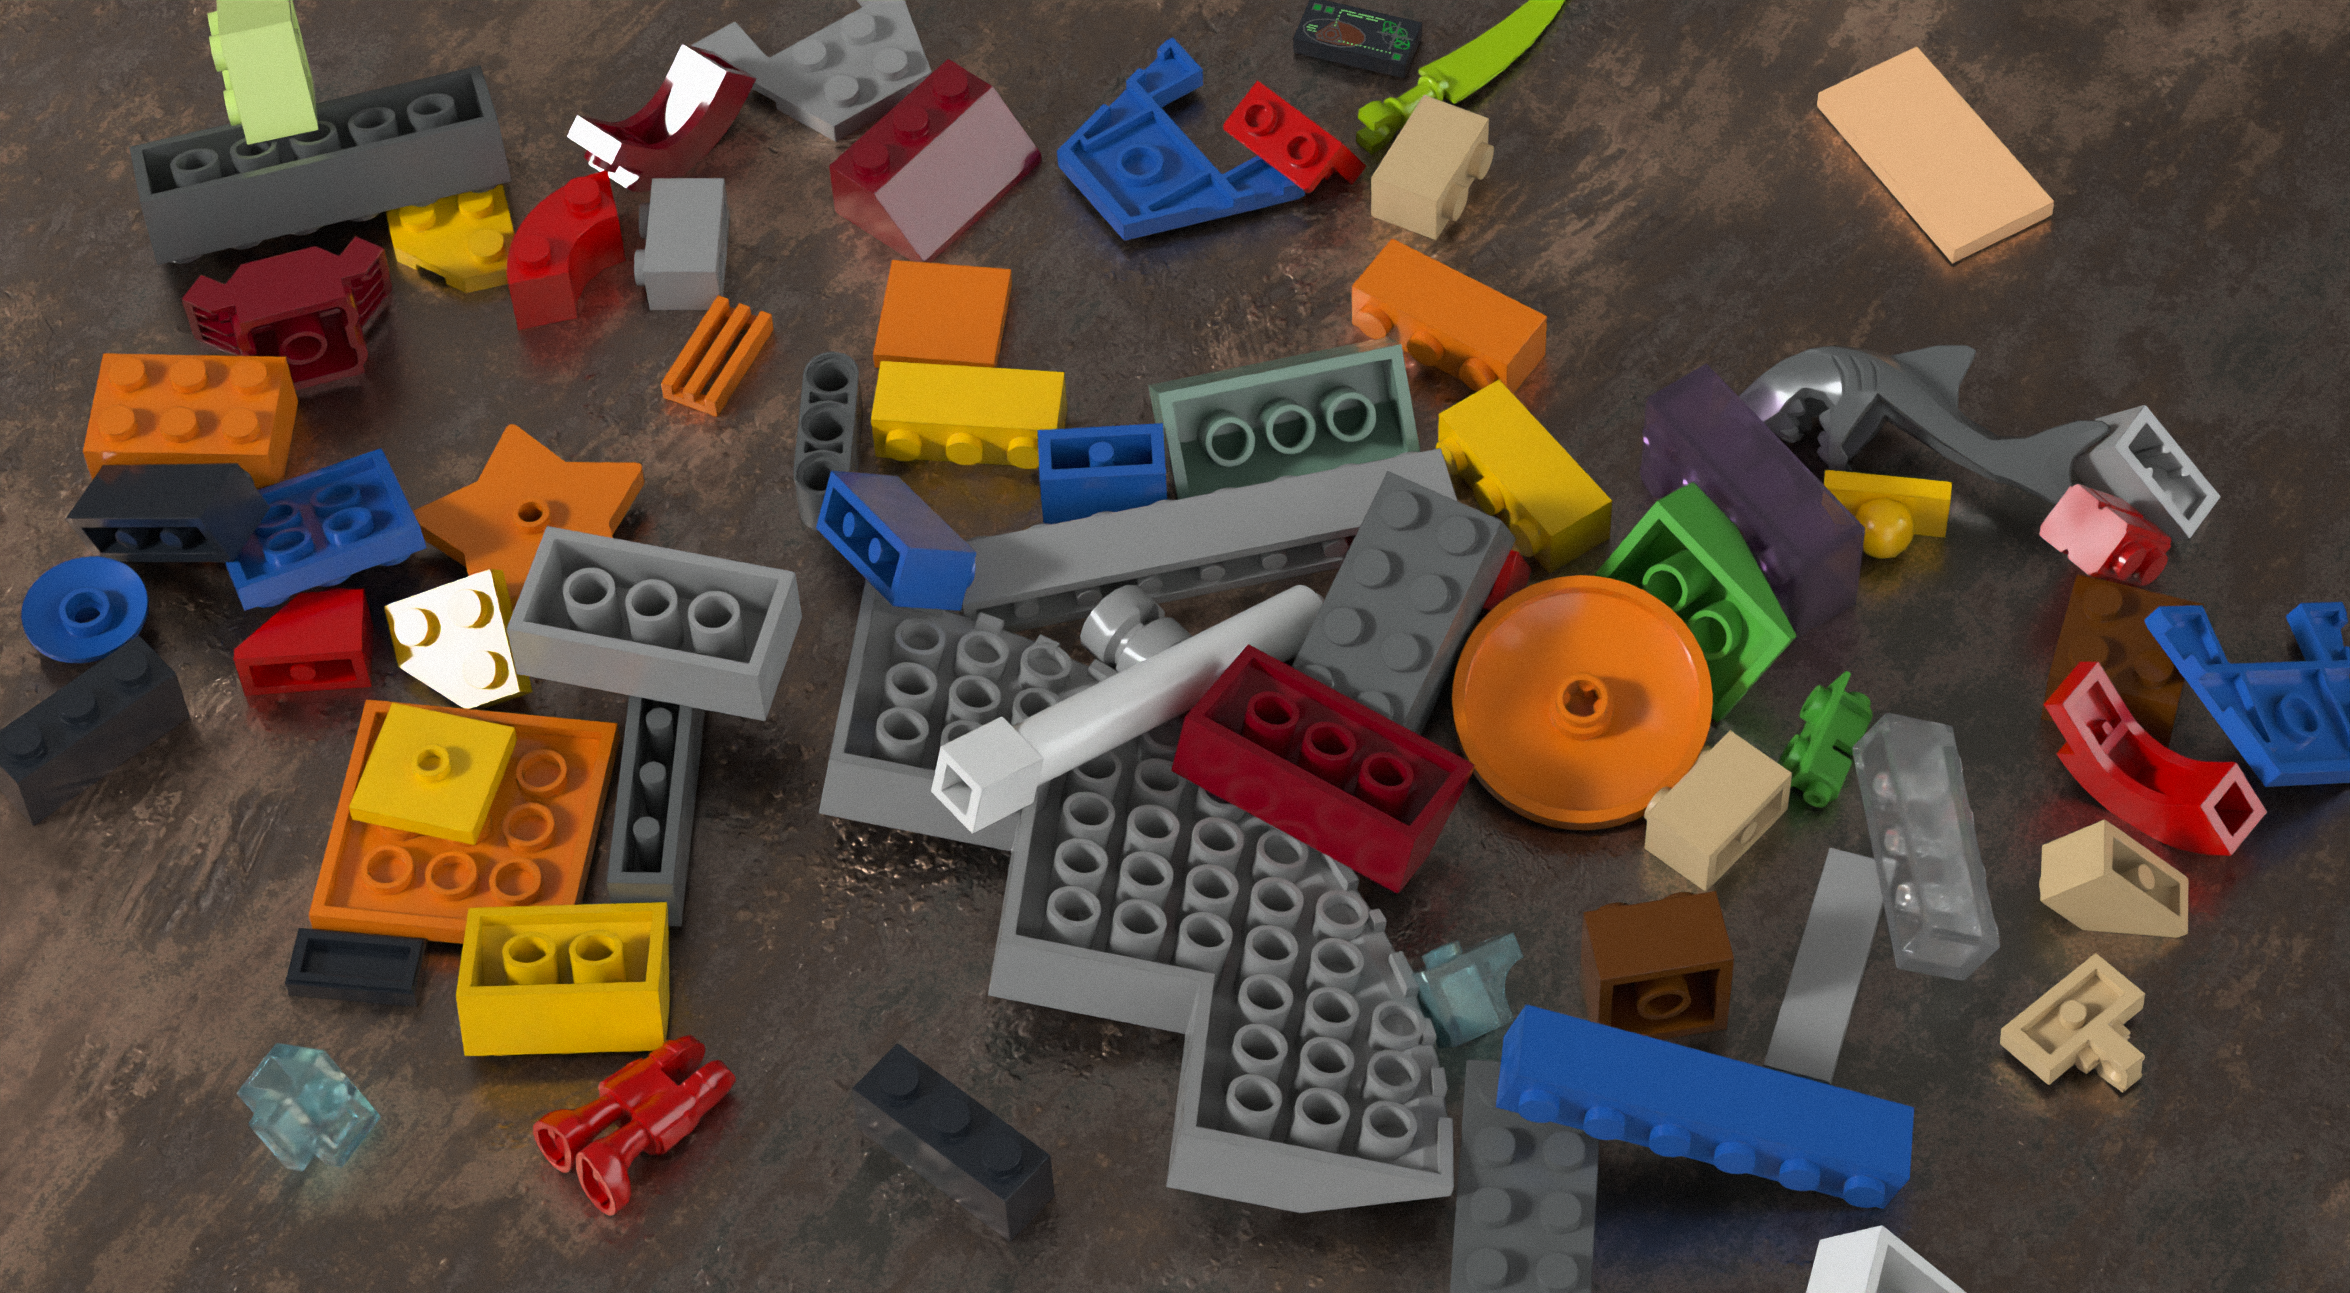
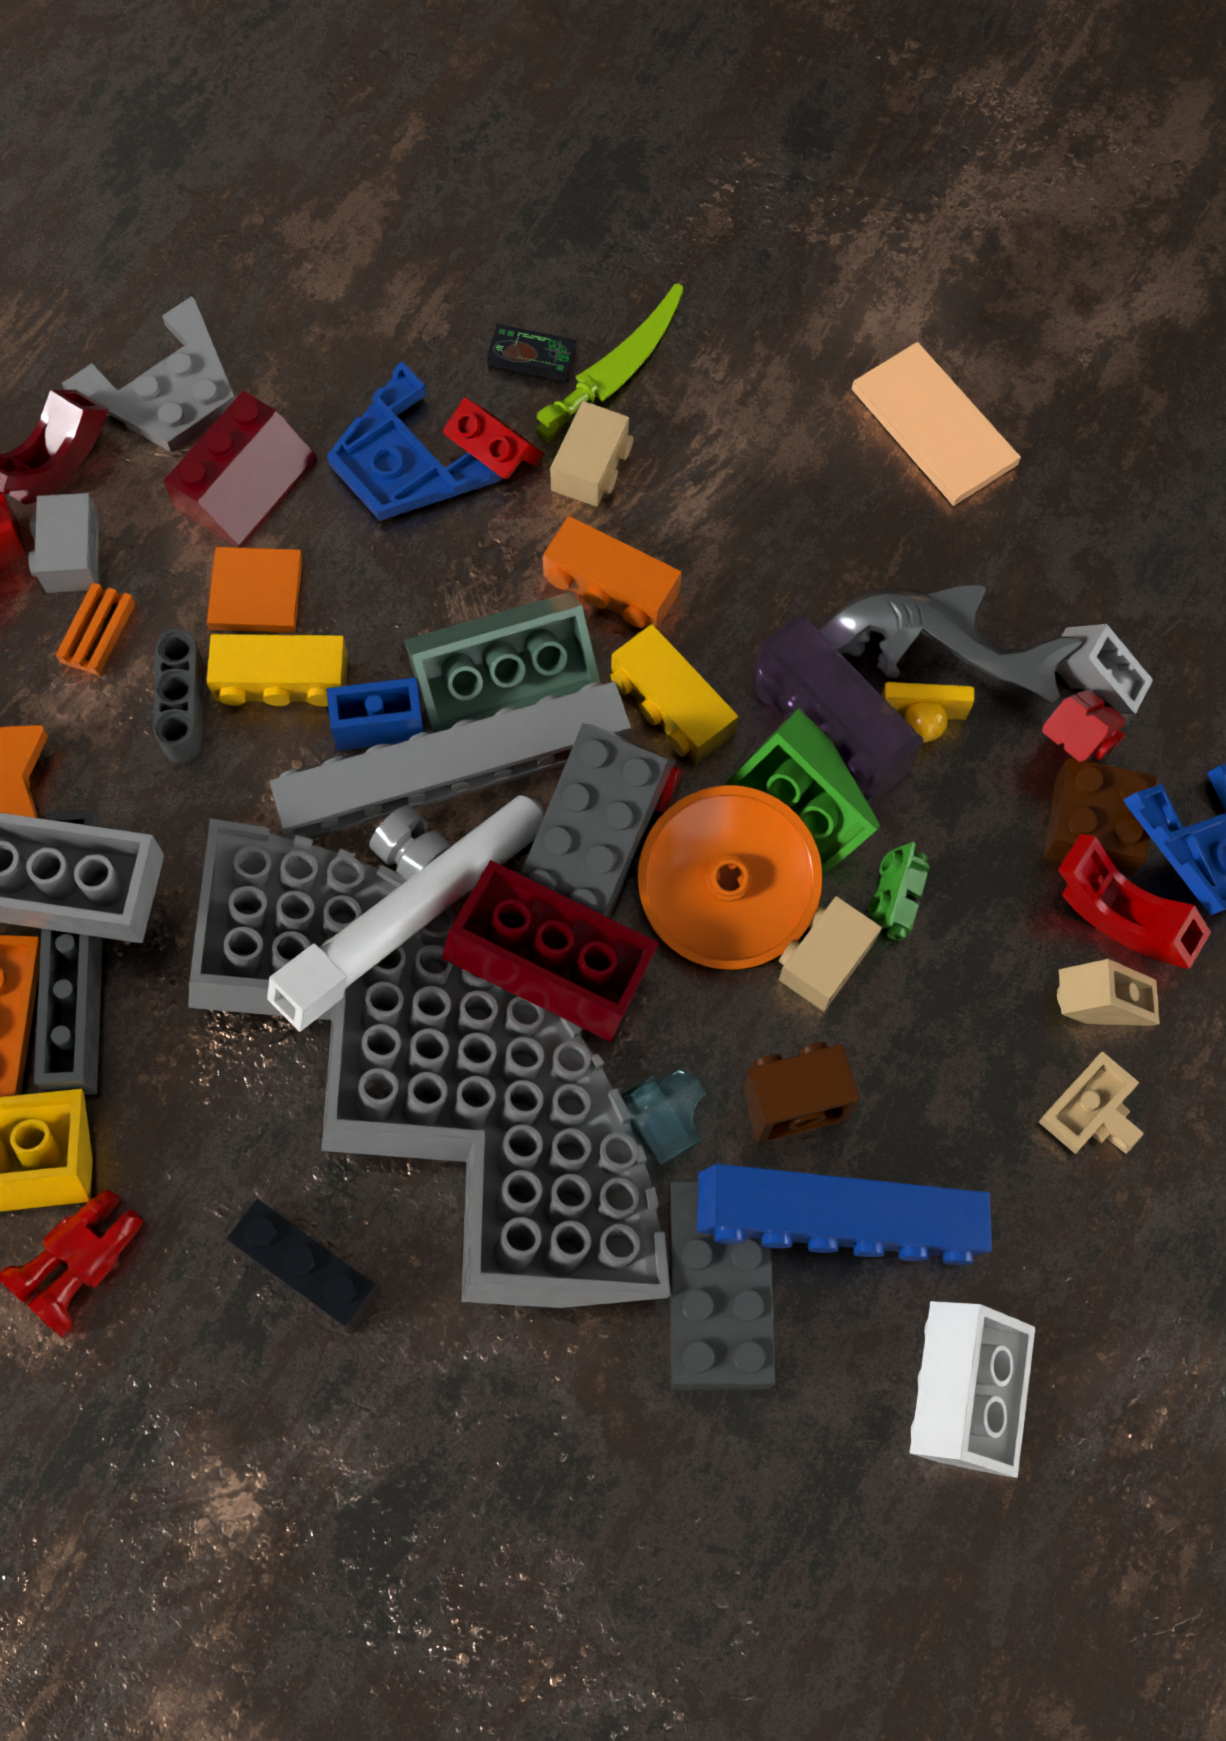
camera: 10 degrees left, 15 degrees up
blue brick [816,470,977,611] -> none
light grey tile [1763,848,1894,1085] -> none
clear brick [1852,712,2000,981] -> none

